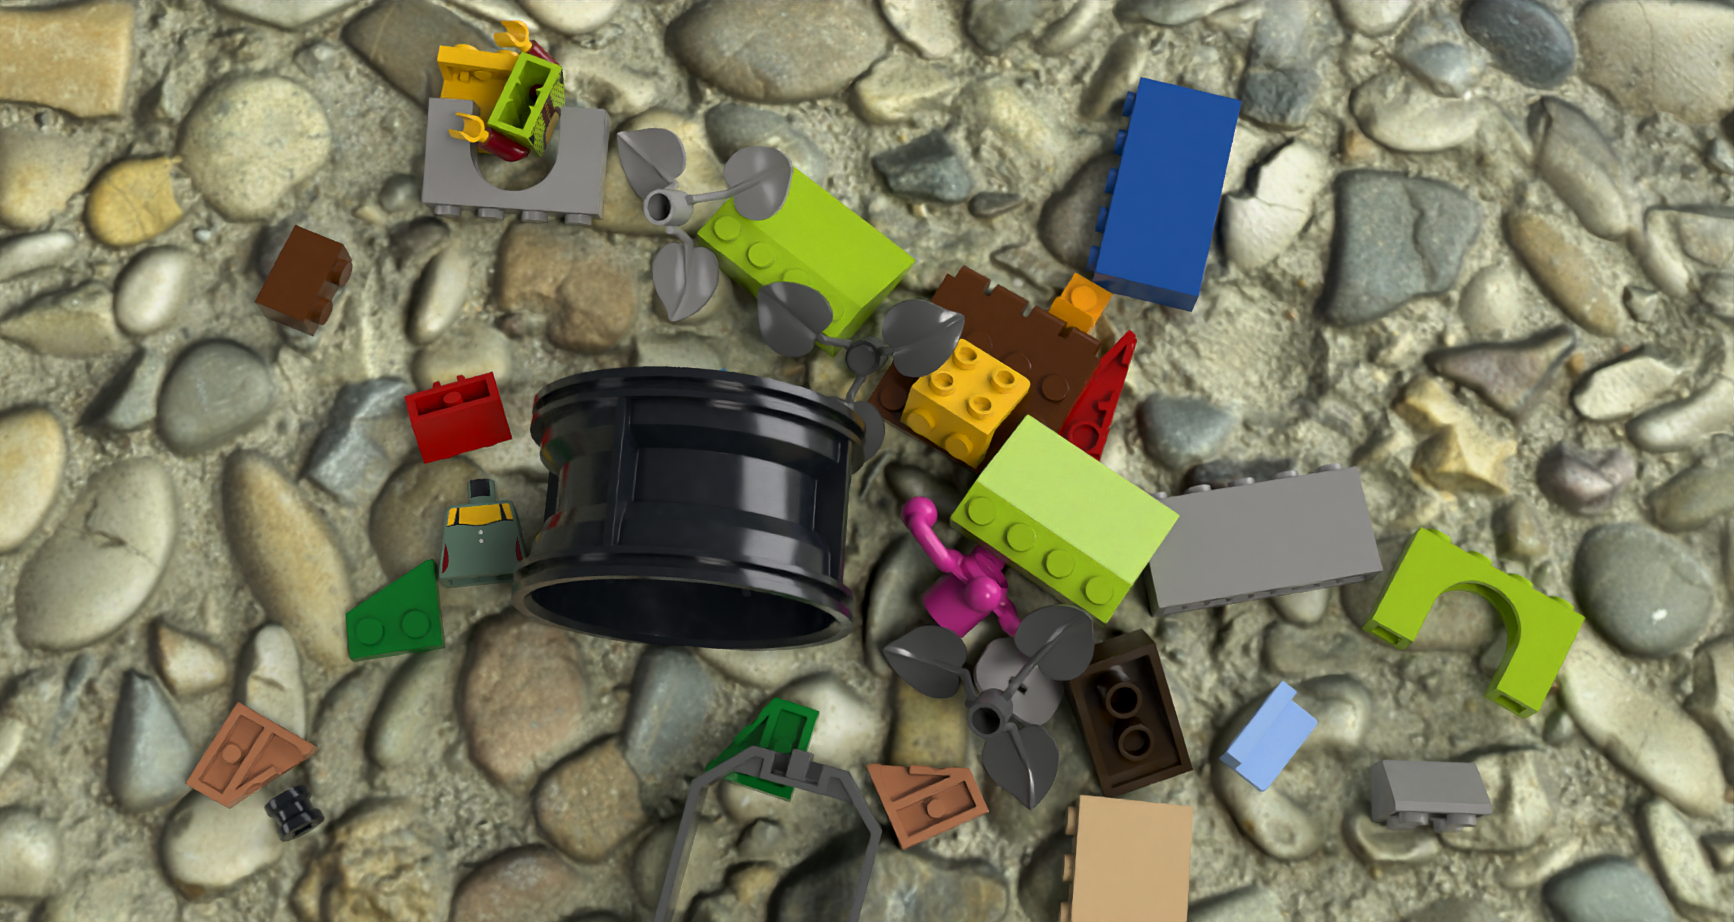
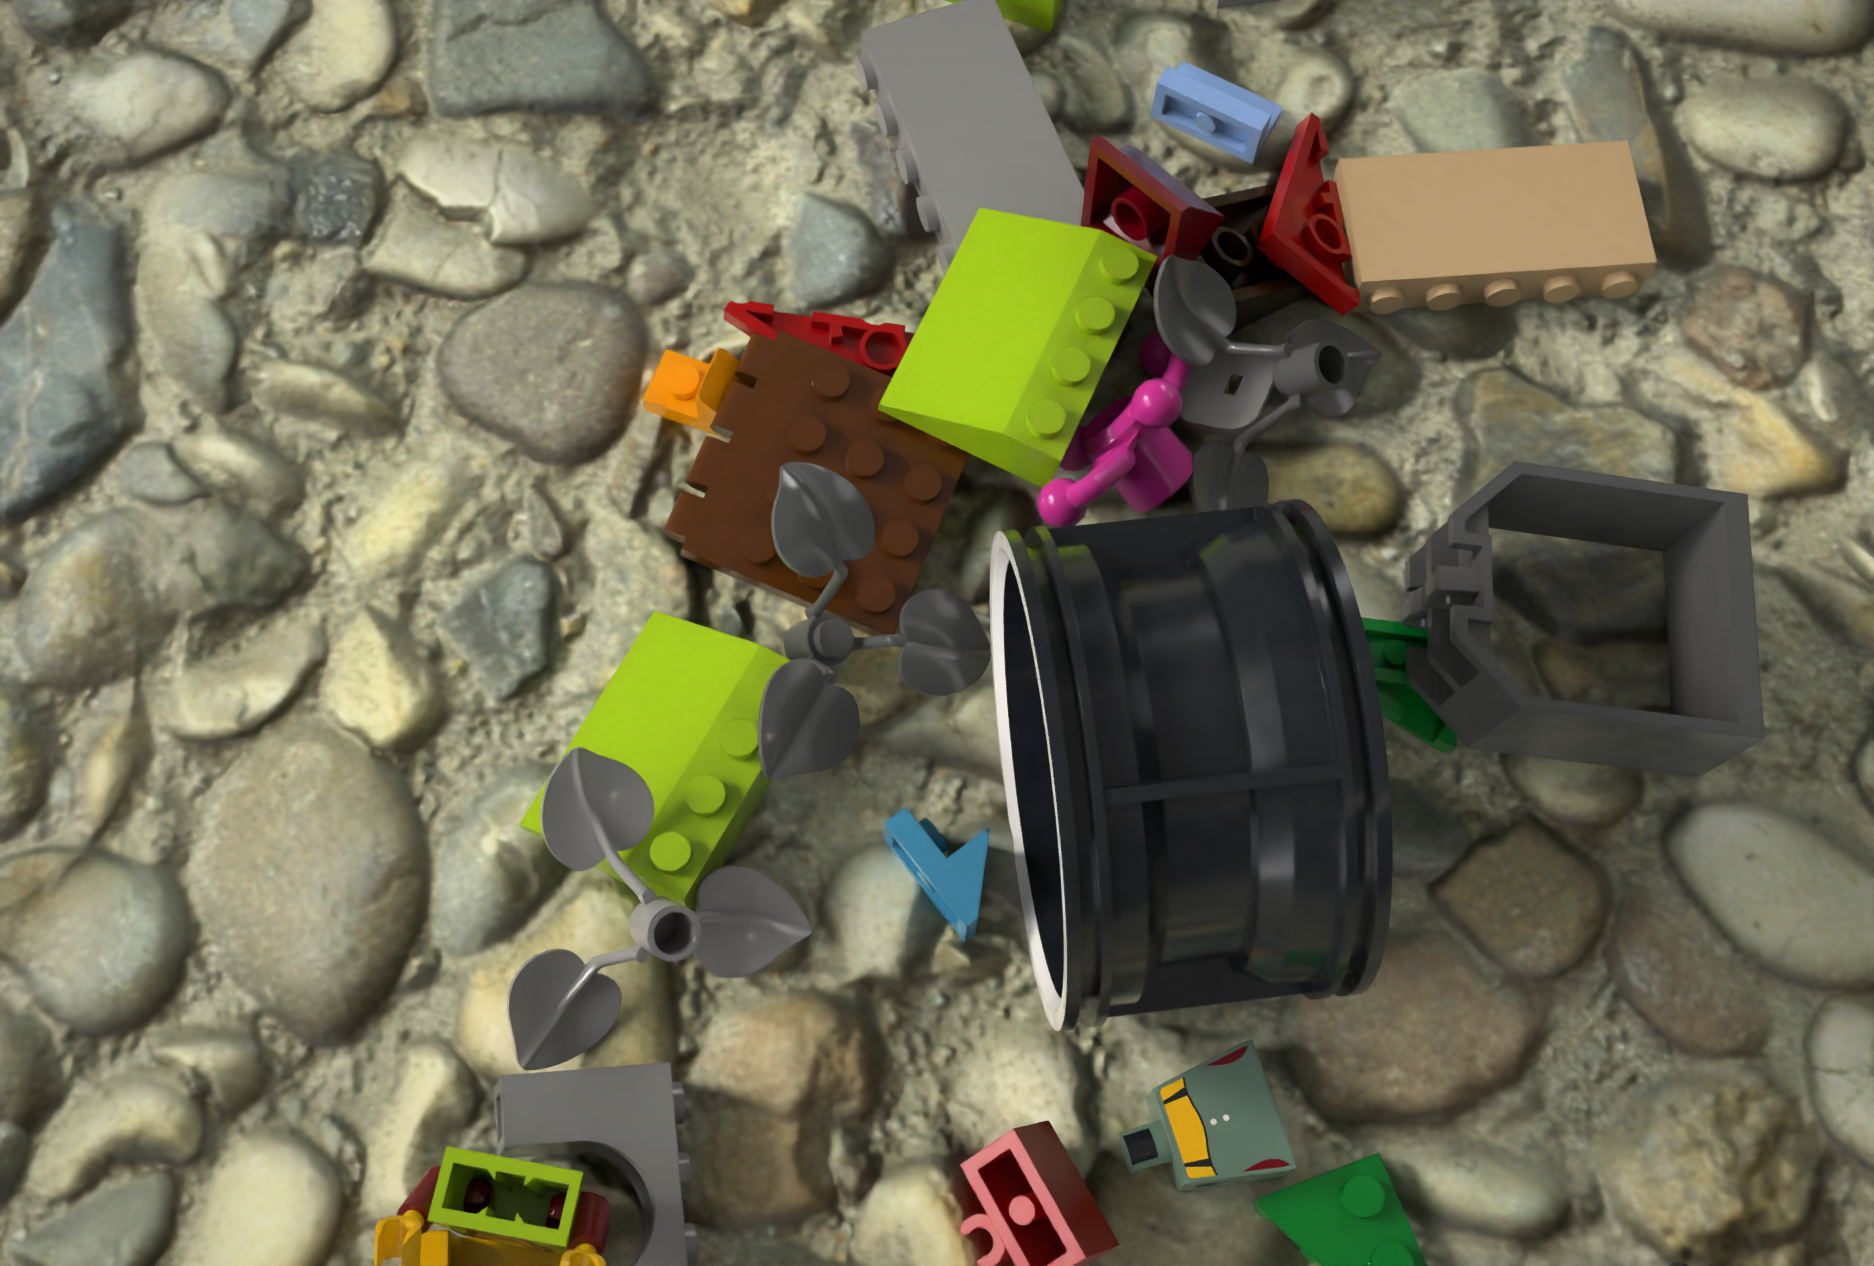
camera: 100 degrees left, 5 degrees down
nougat wing [866,763,989,851] -> none
yellow bracket [900,339,1030,469] -> none
blue brick [1085,77,1241,312] -> none
none -> dark red slope [1080,135,1225,285]
none -> red wing [1257,112,1361,316]

